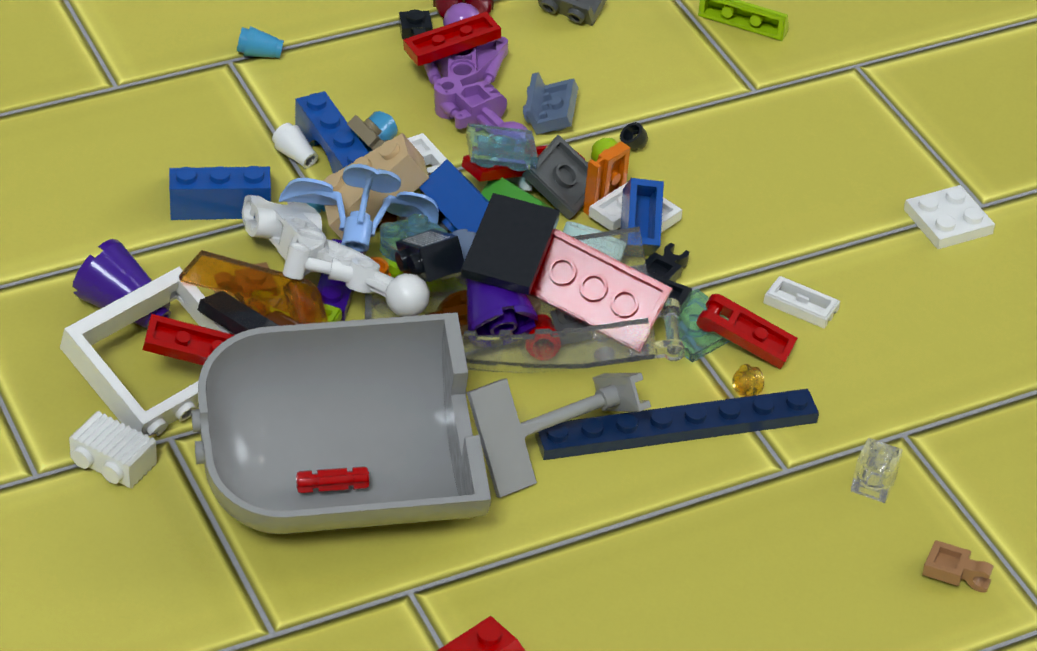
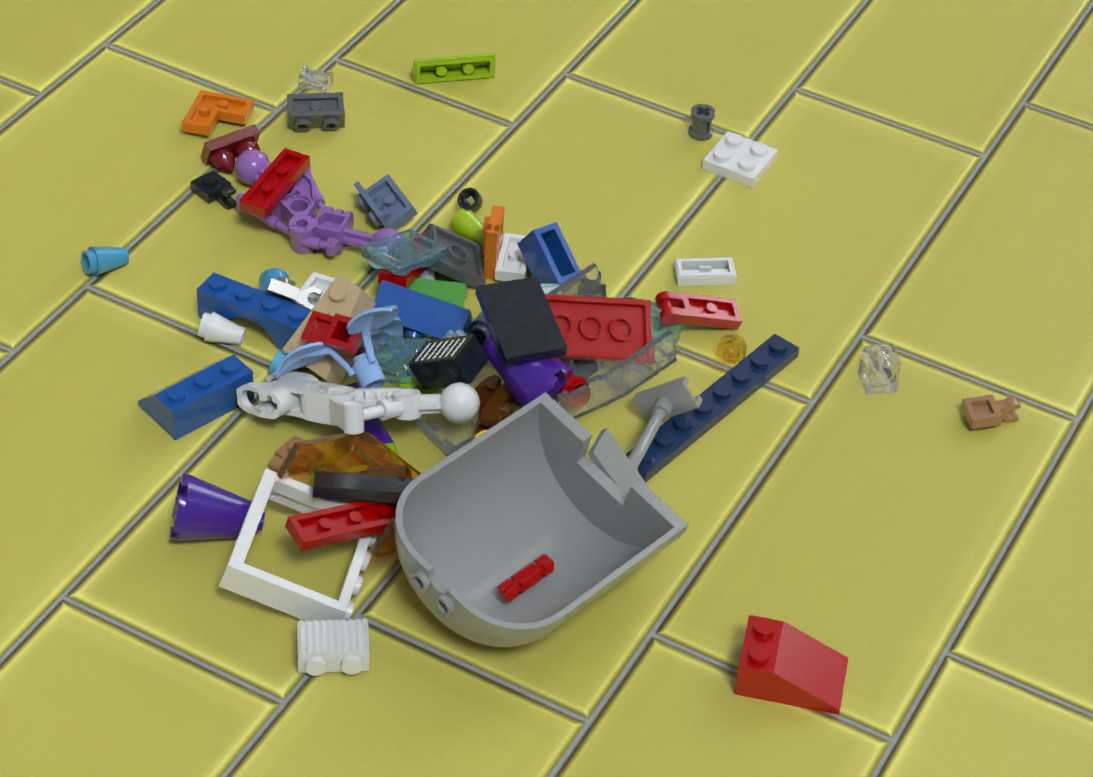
camera: 35 degrees left, 0 degrees up
none -> red brick [300,310,363,359]
none -> dark grey bush [688,104,715,141]

